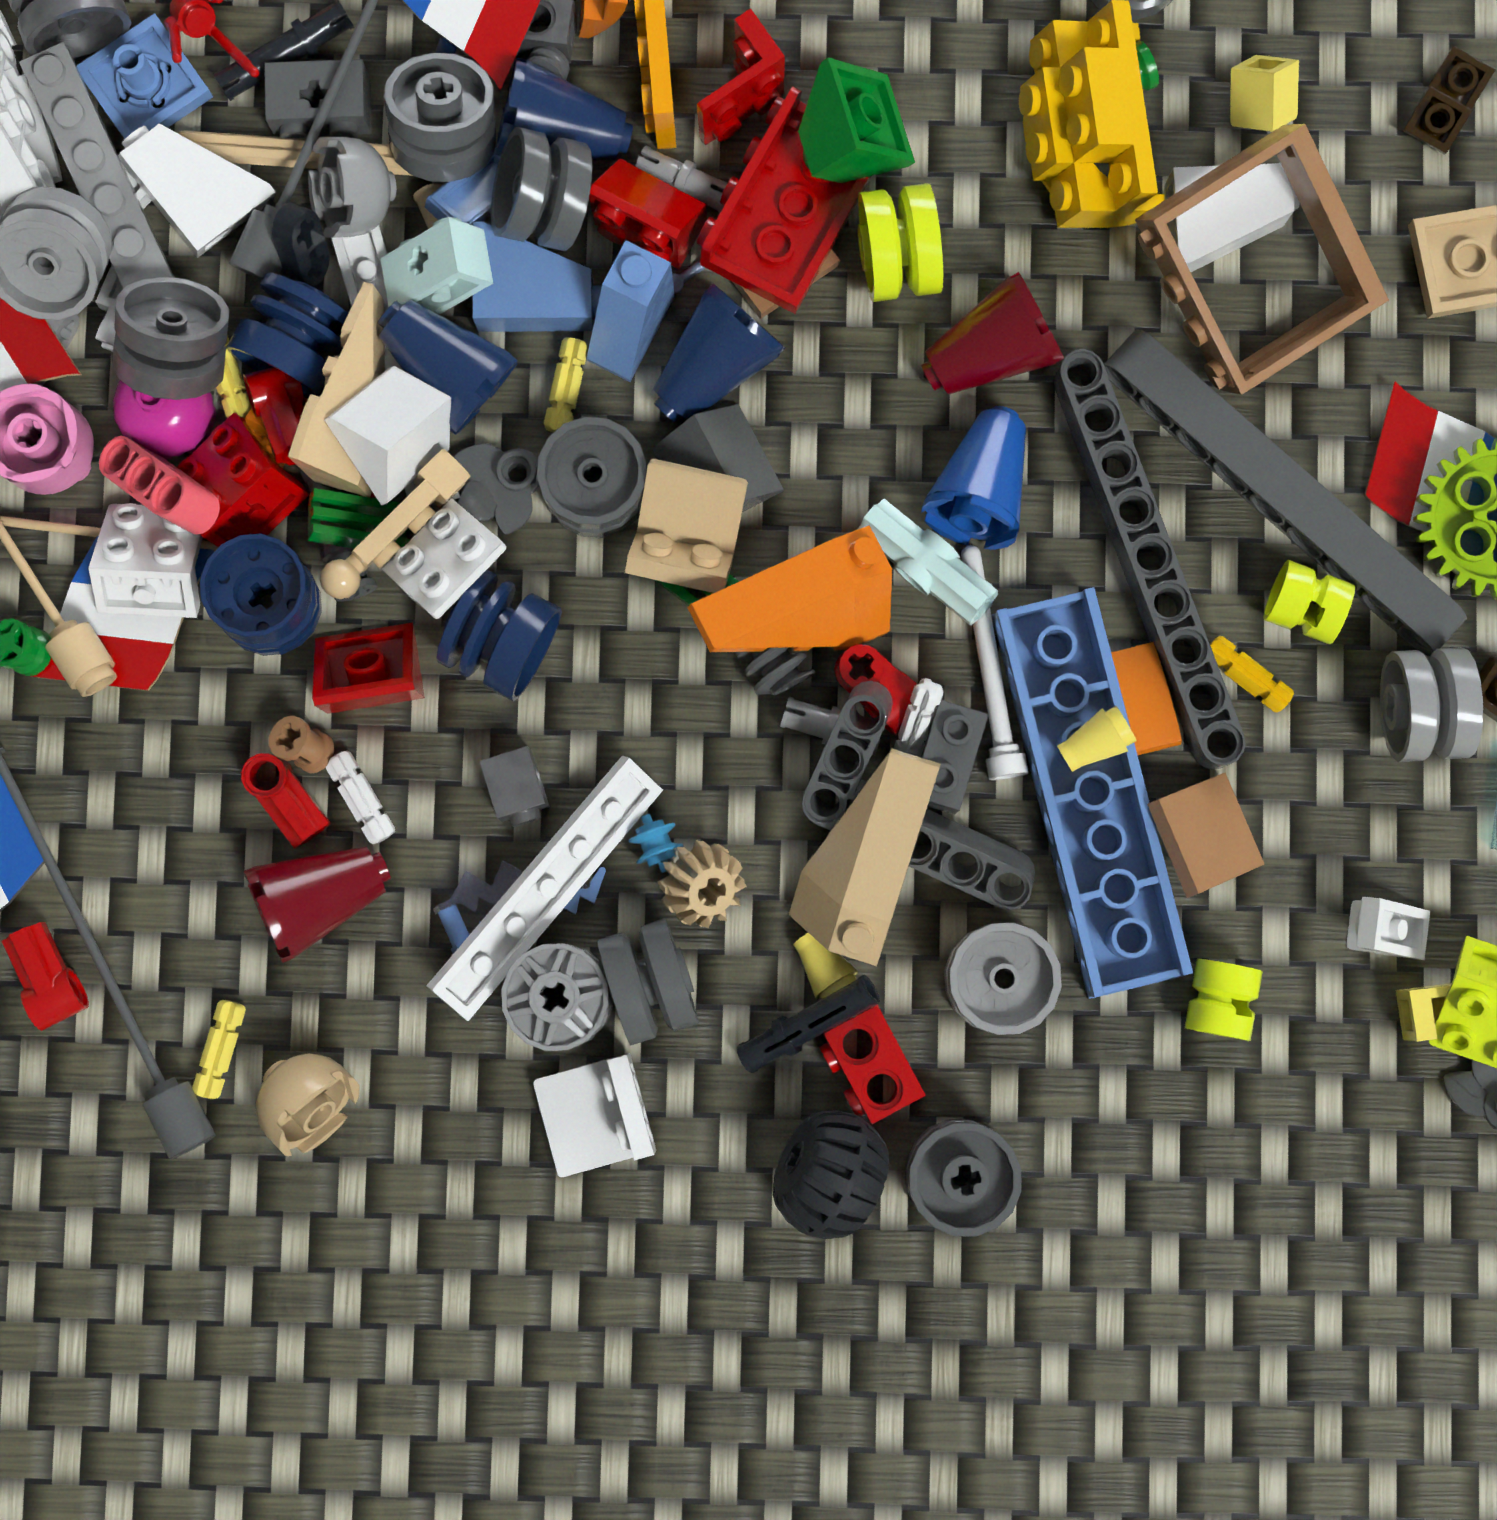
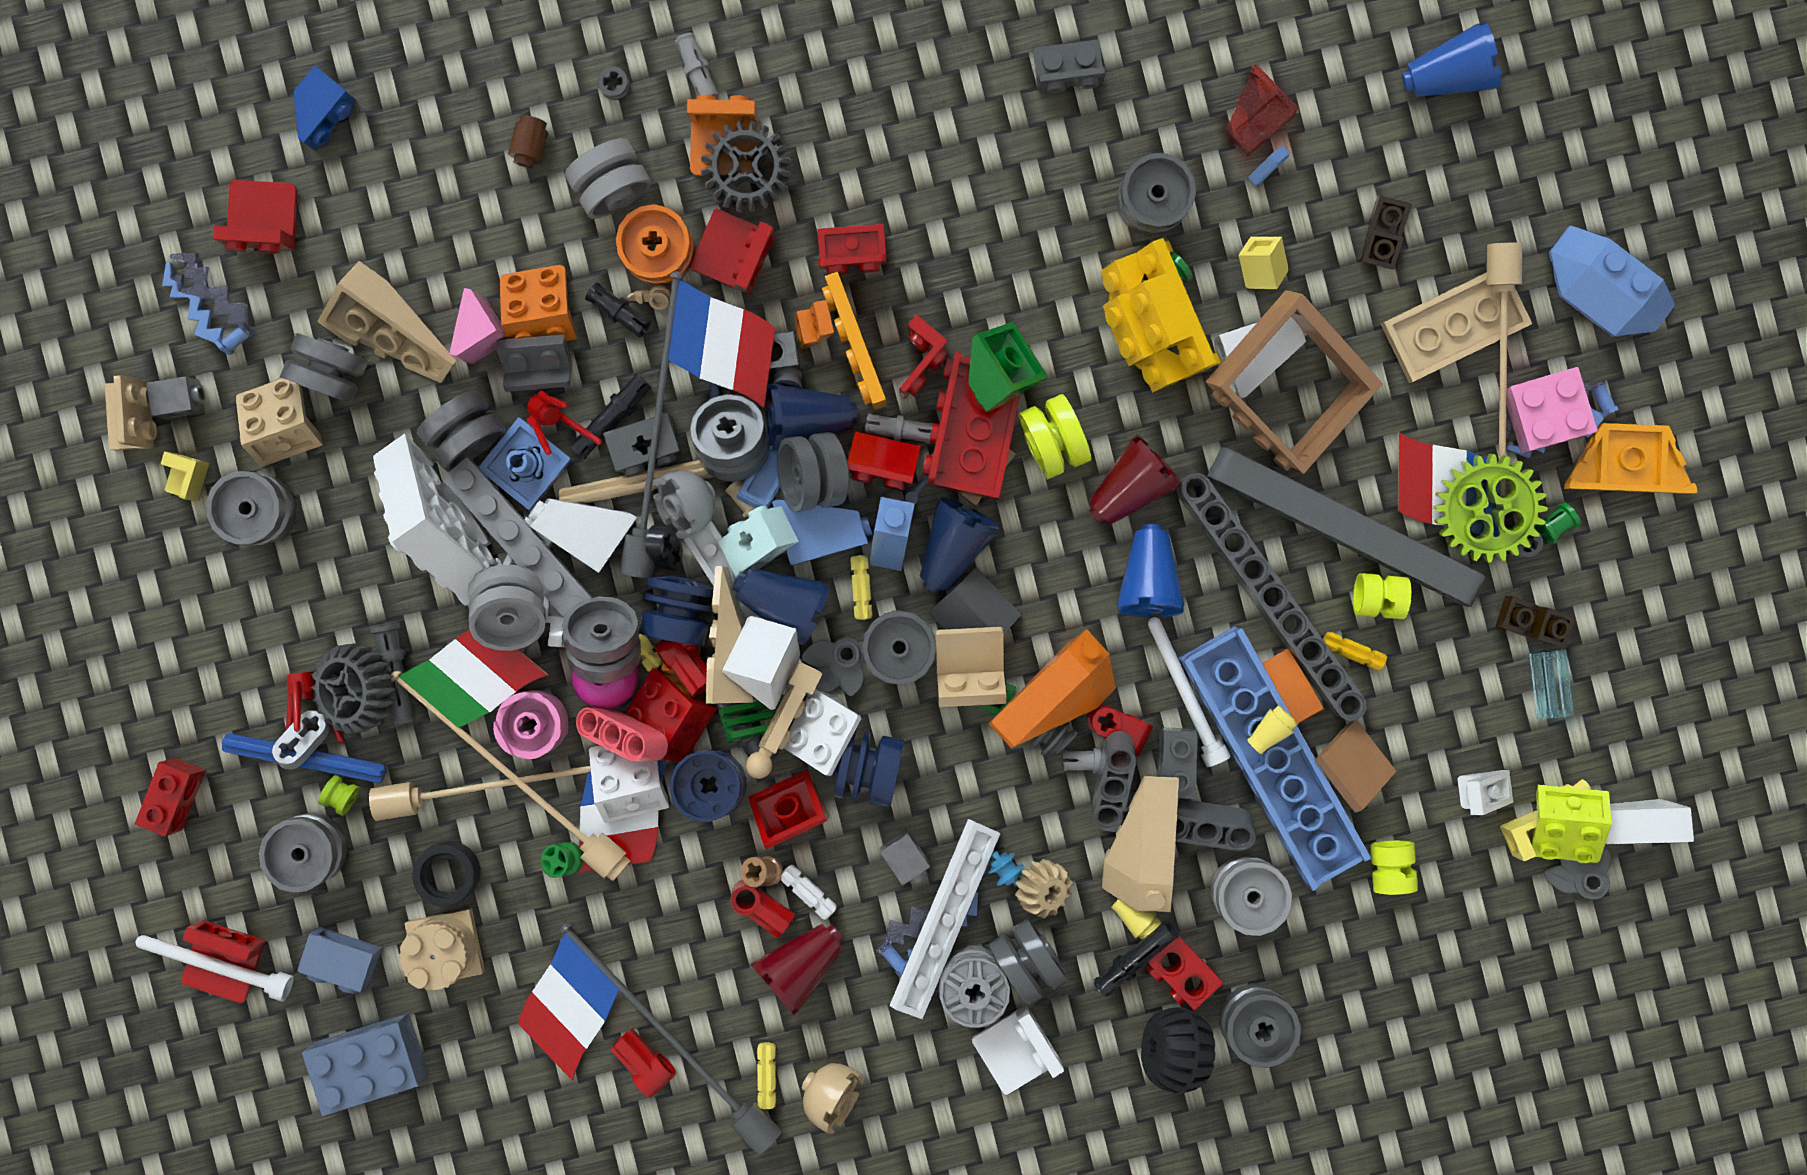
camera: 15 degrees left, 5 degrees up
light aqua piece [857,499,998,626] -> none
white axle [893,678,943,757] -> none
light grey wheel [1380,647,1483,762] -> none

